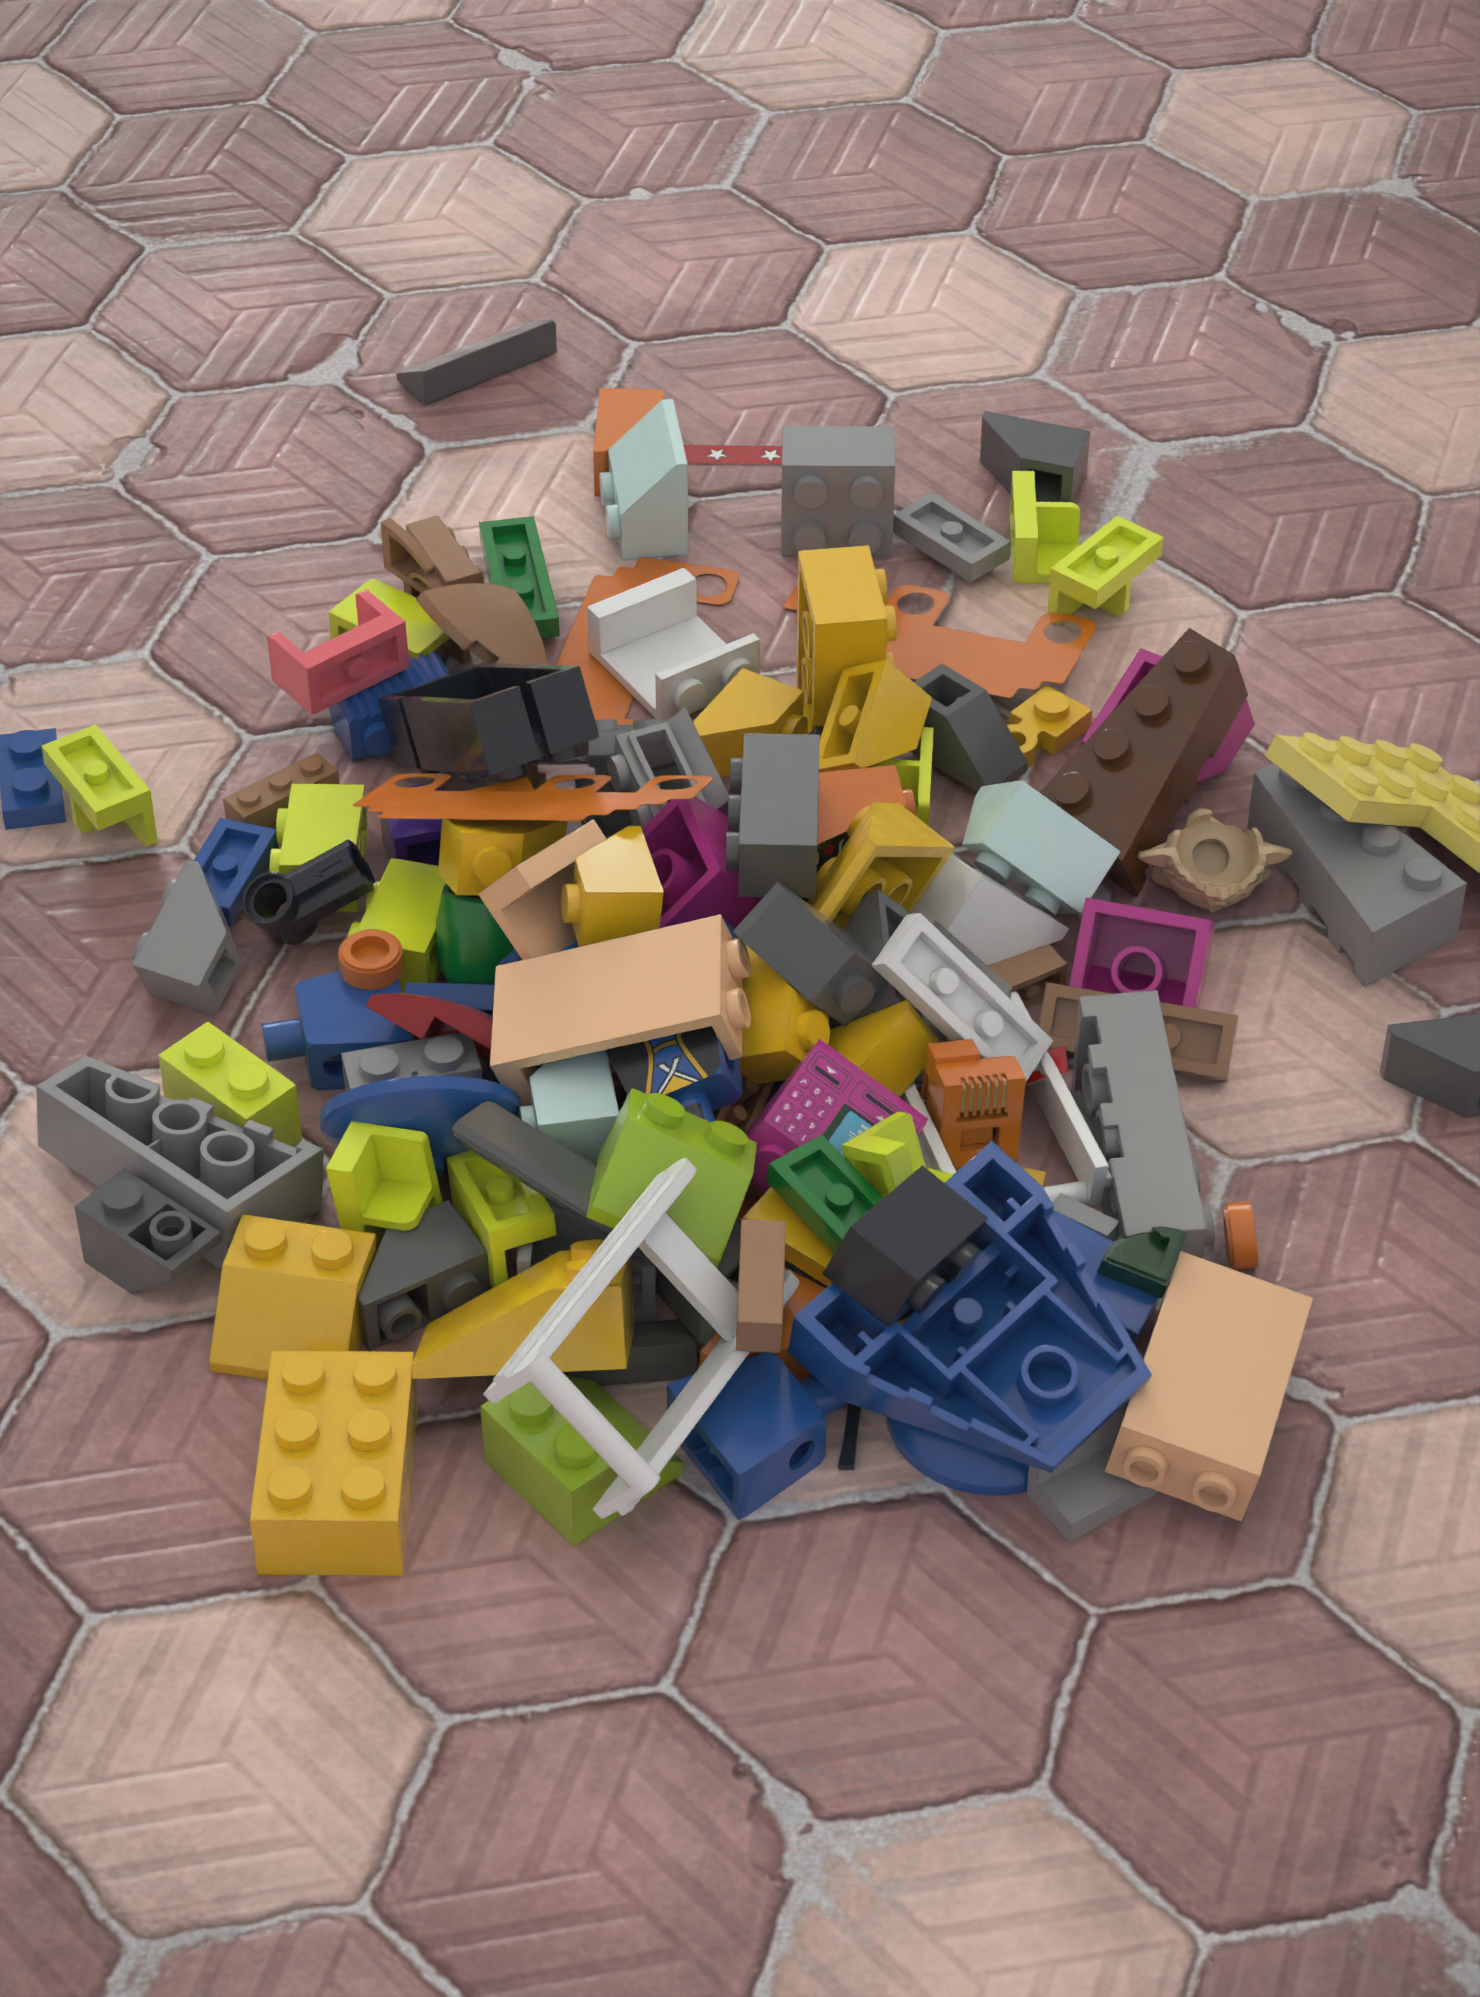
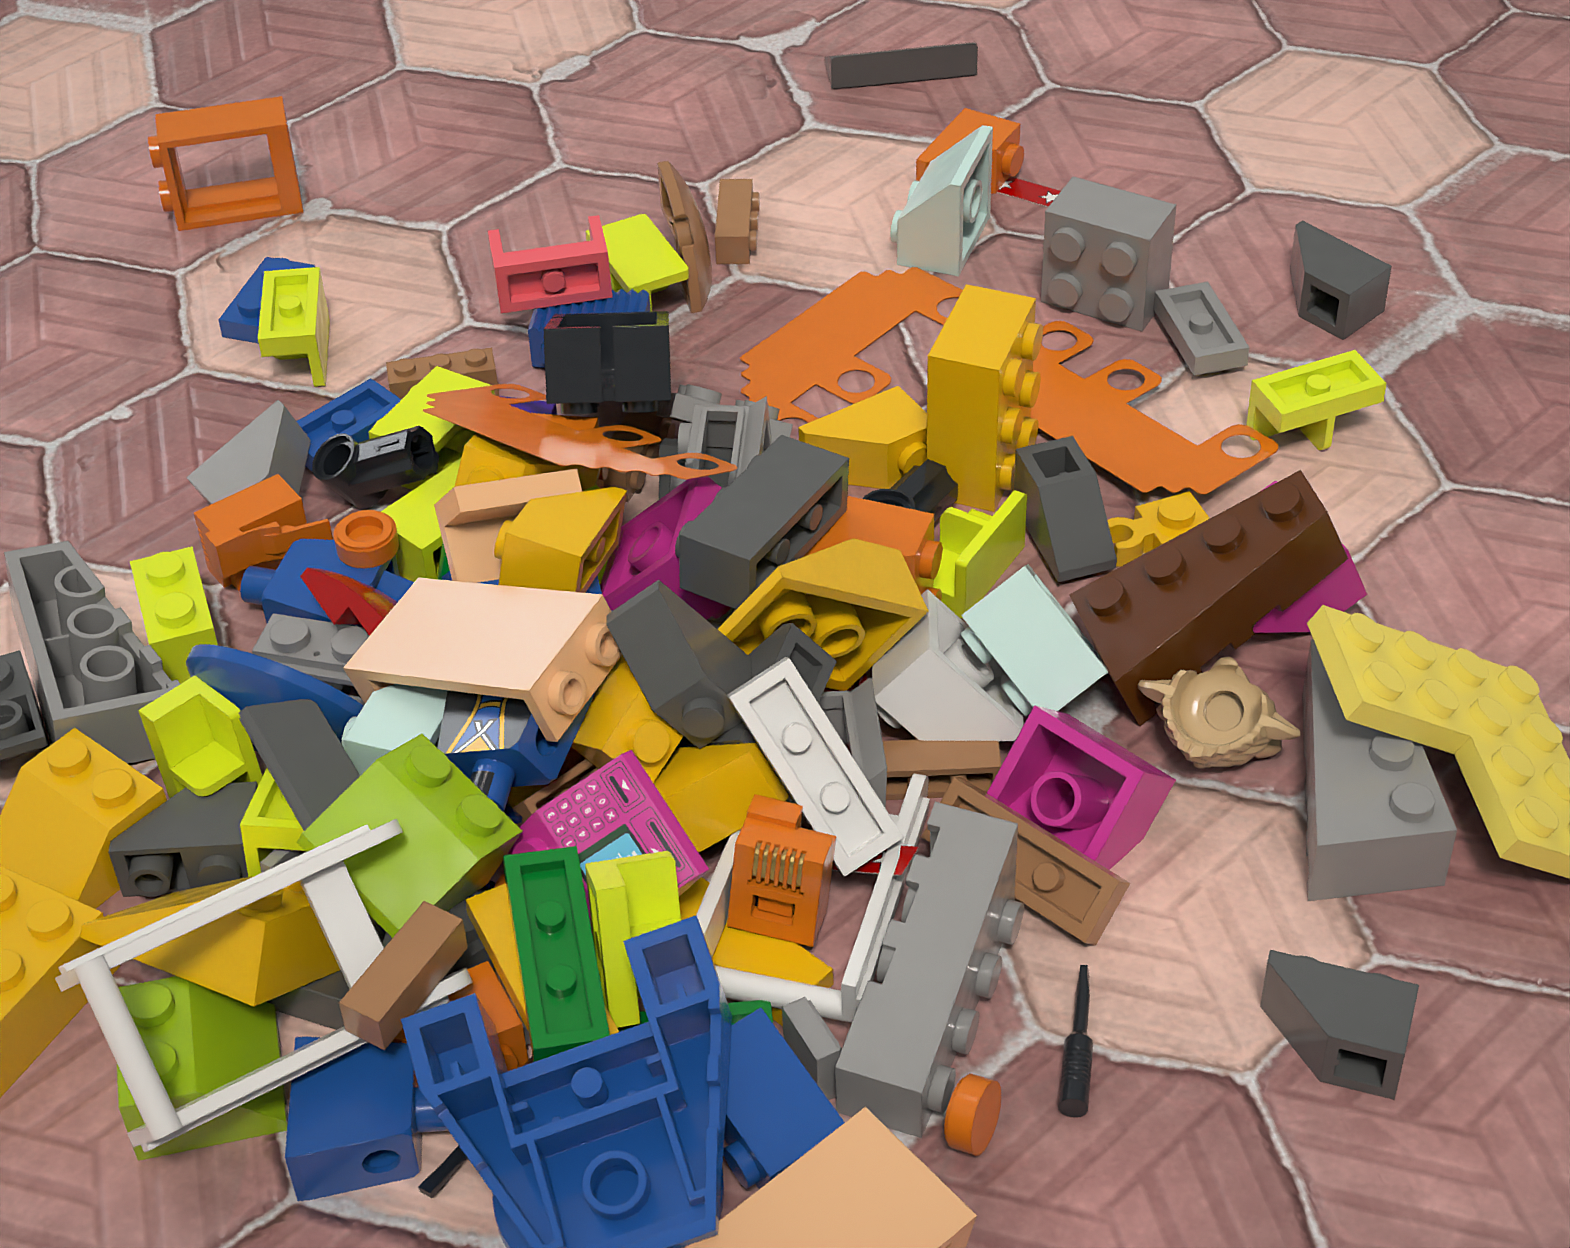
camera: 30 degrees right, 0 degrees up
medium nougat brick [416,583,549,665] -> none
green plate [479,516,560,638] -> none
white panel [587,568,760,720] -> none
yellow slope [819,659,932,772] -> none
black brick [822,1165,988,1328] -> none
neon yellow panel [1009,471,1081,583] -> none
dark green tile [1097,1226,1187,1299] -> none
none -> orange piece [193,474,333,591]
none -> black piece [1058,965,1094,1118]

